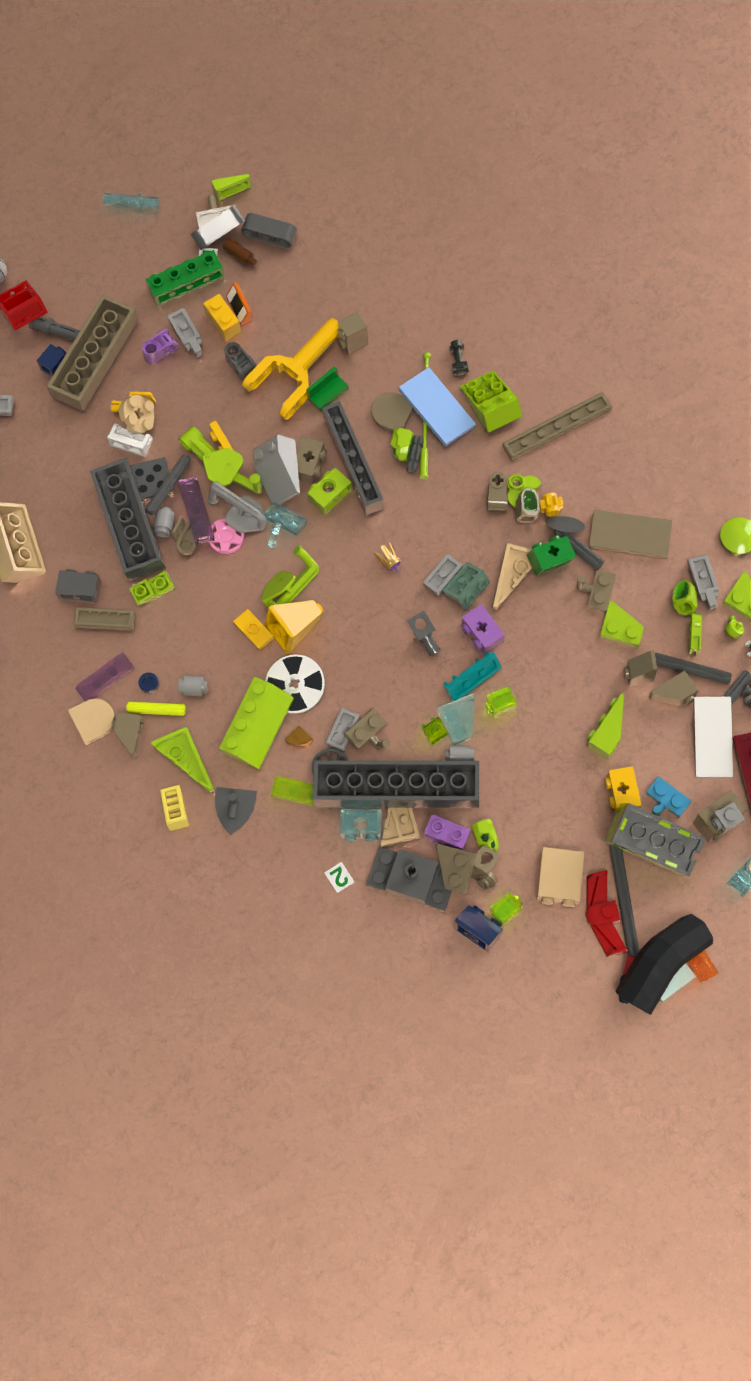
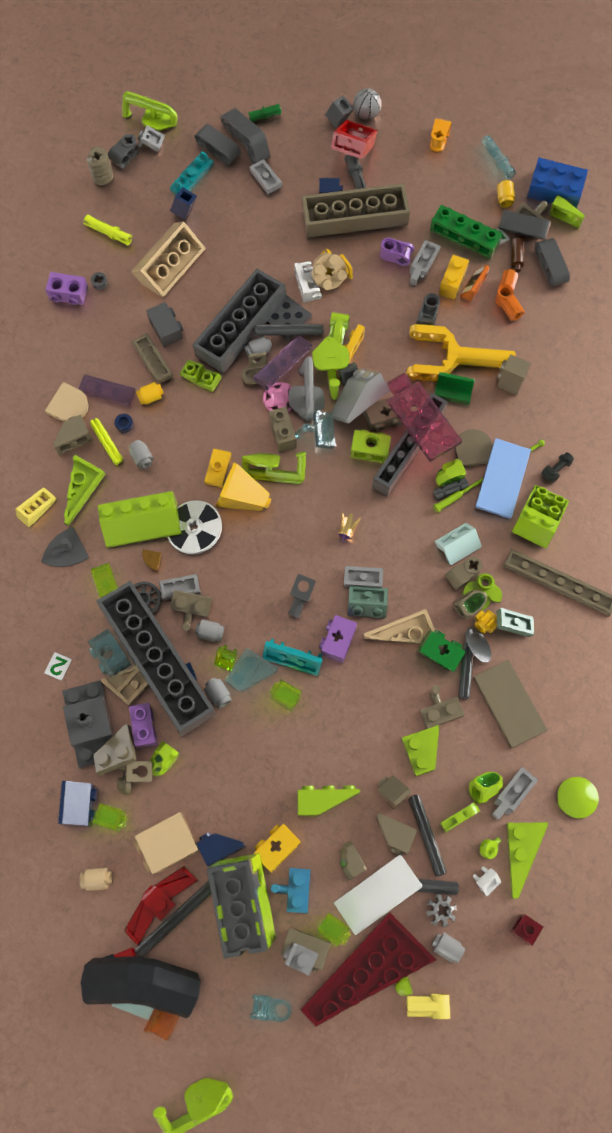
camera: 50 degrees right, 0 degrees up
none -> tan brick [80,867,112,891]
none -> yellow brick [136,382,164,405]
none -> light grey brick [195,620,225,642]
none -> dark blue slope [196,832,246,867]
none -> dark tan brick [268,407,297,453]
none -> clear neon green brick [317,913,351,946]
none -> dark grey tile [338,362,358,386]
none -> dark tan rock [339,842,367,880]
none -> clear pink hinge [386,373,462,462]
none -> light orange piece [430,118,452,152]
none -> light aqua panel [435,523,482,565]
none -> orange piece [495,269,525,321]
none -> yellow brick [497,180,515,208]
none -> plate [497,608,534,637]
none -> blue brick [527,157,588,209]

